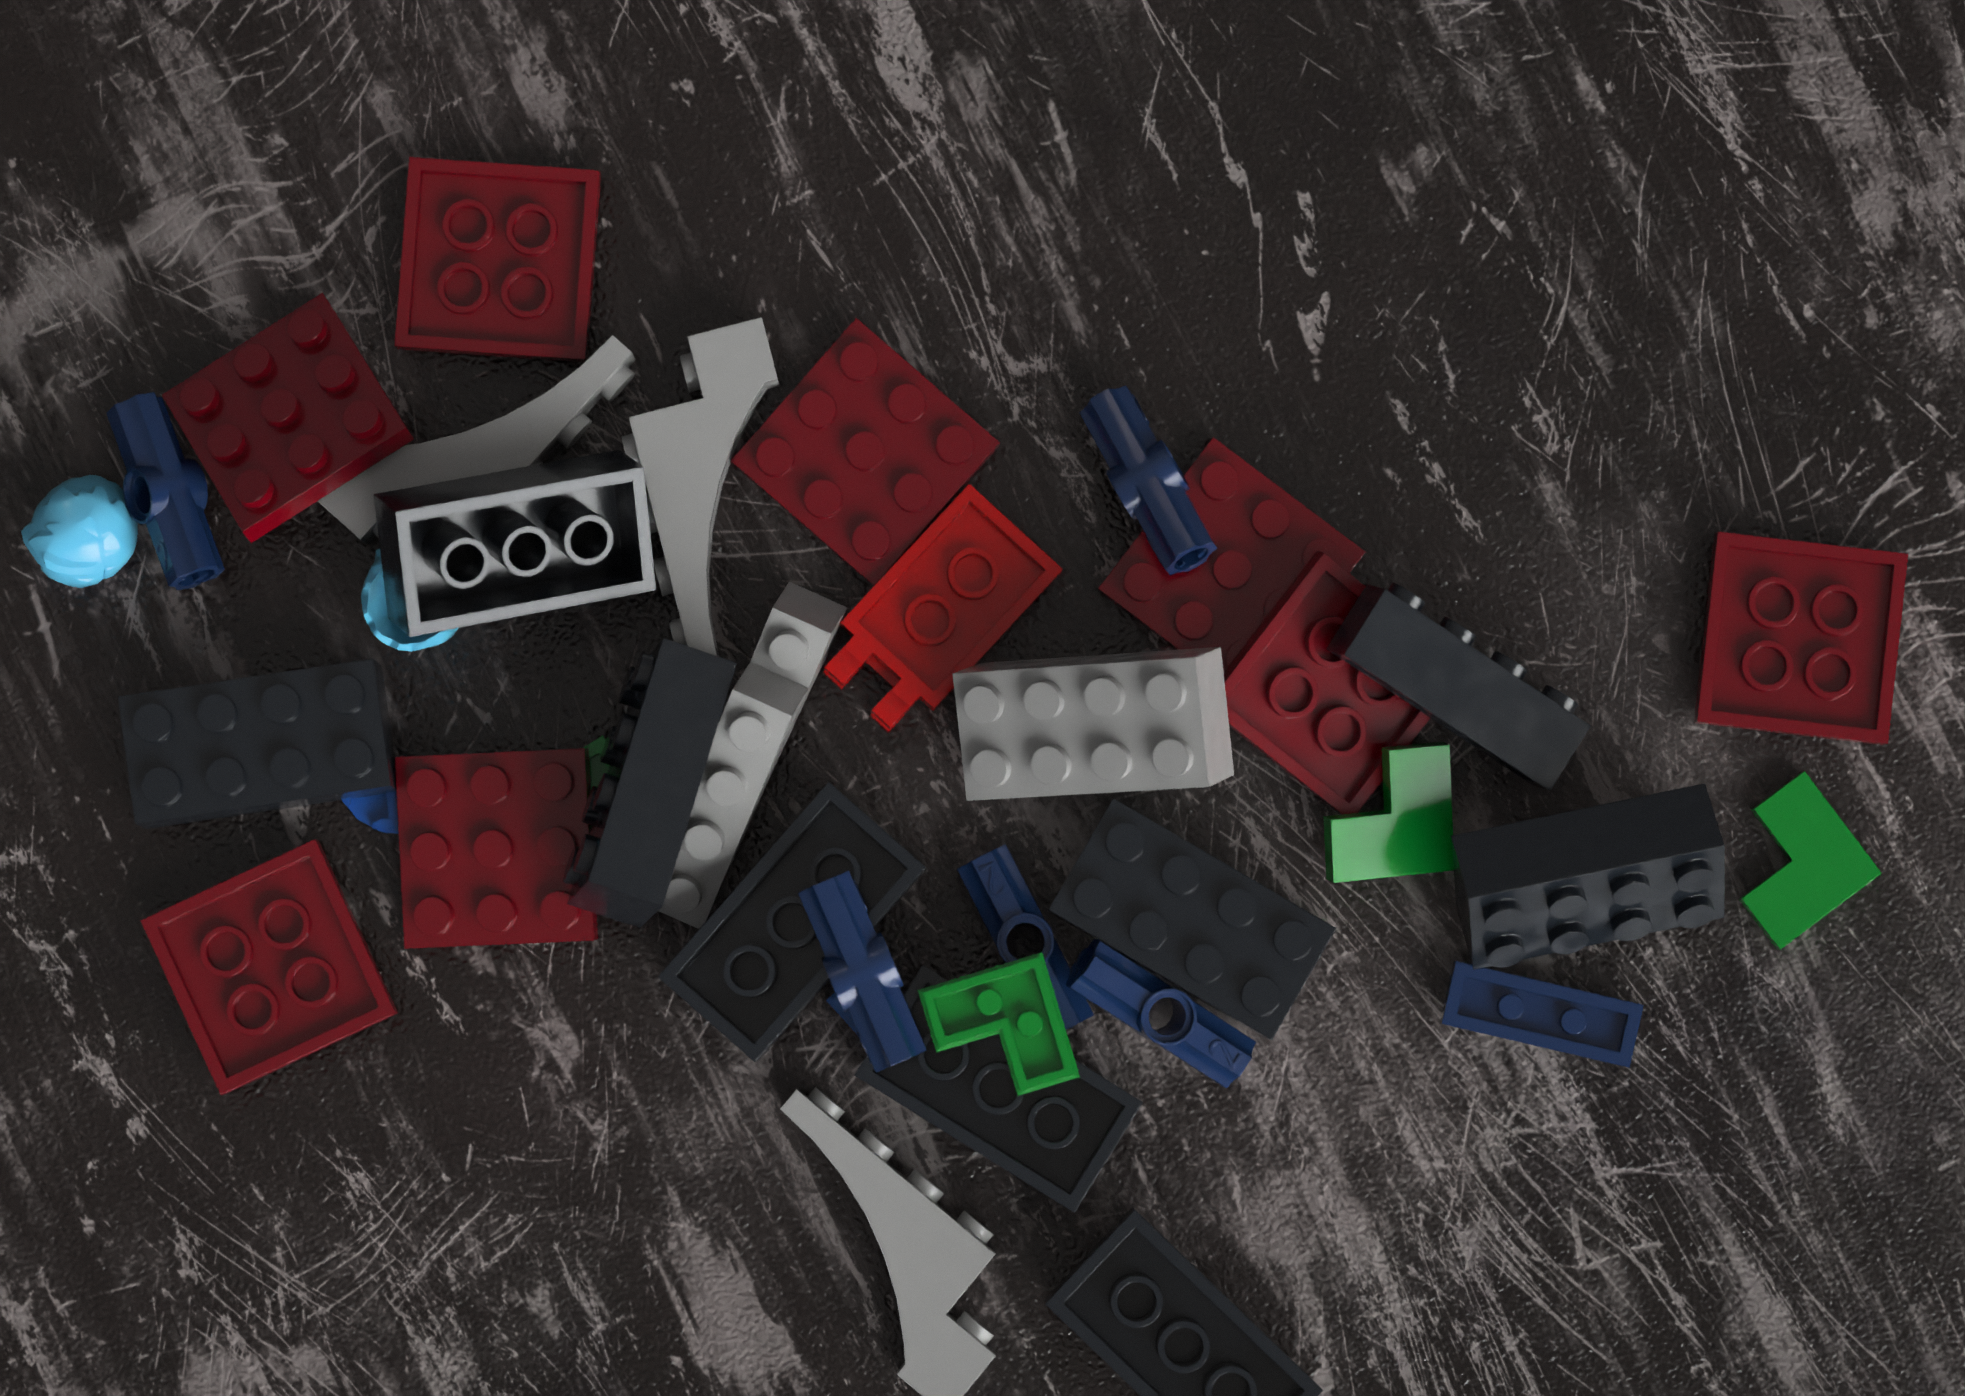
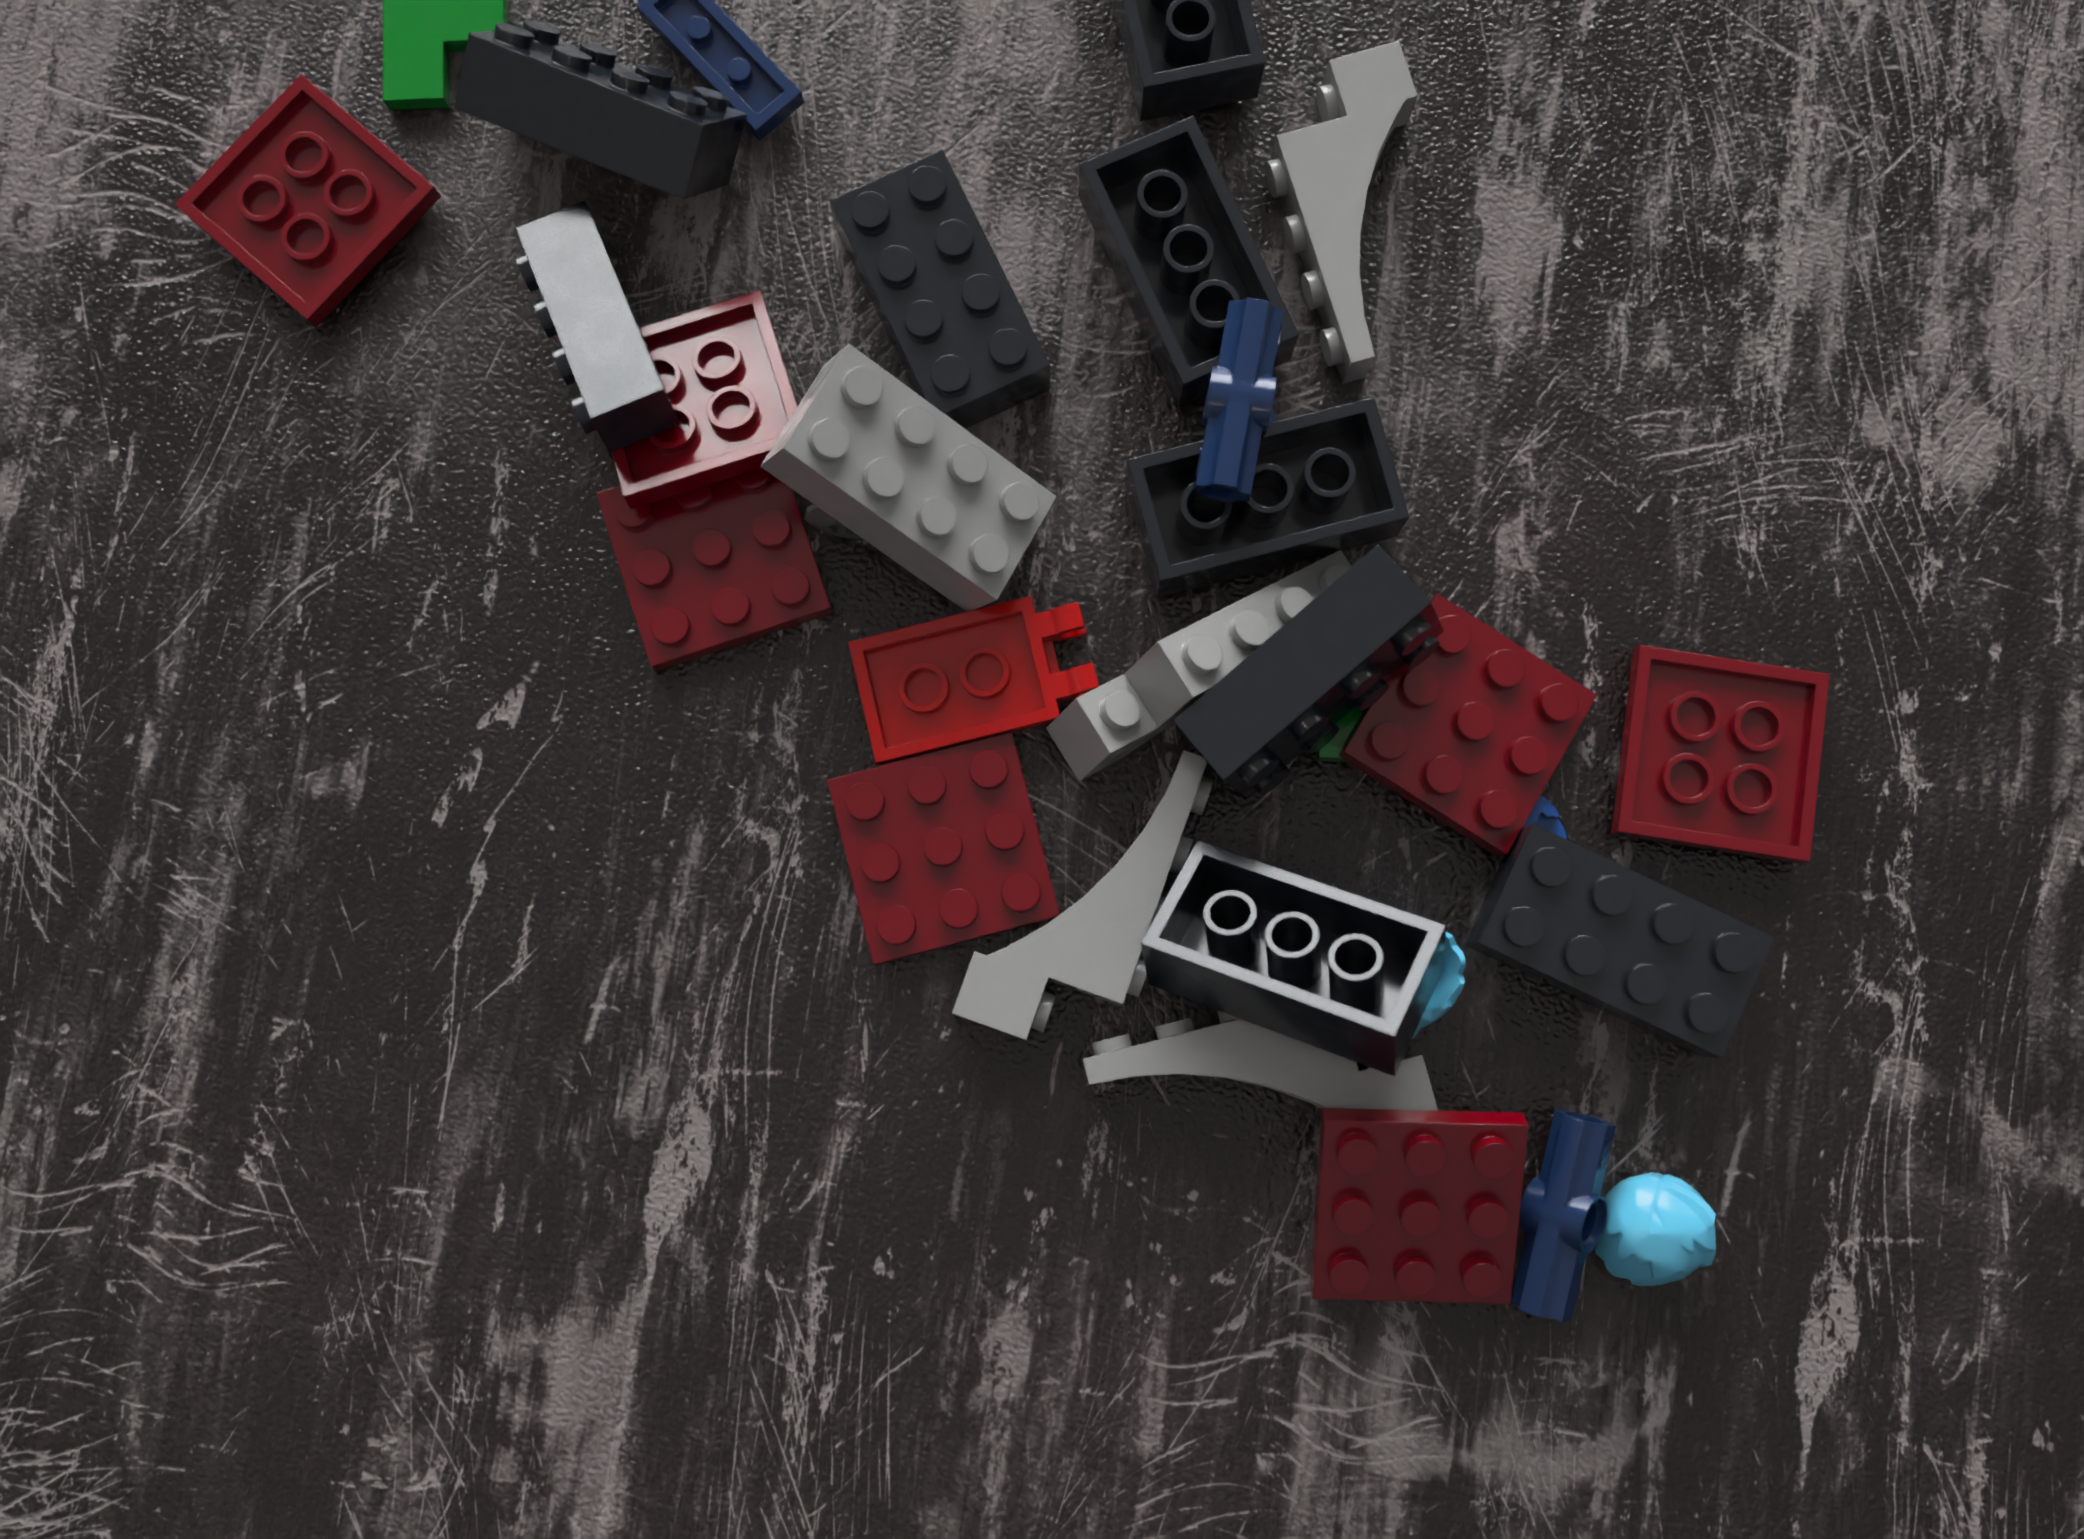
camera: 145 degrees left, 5 degrees down
dark red plate [394,157,601,362] -> none
green tile [918,952,1080,1096] -> none
dark blue piece [956,844,1094,1030] -> none
dark blue piece [1065,938,1256,1088] -> none
dark blue piece [1079,385,1217,575] -> none
green tile [1323,741,1454,883] -> none

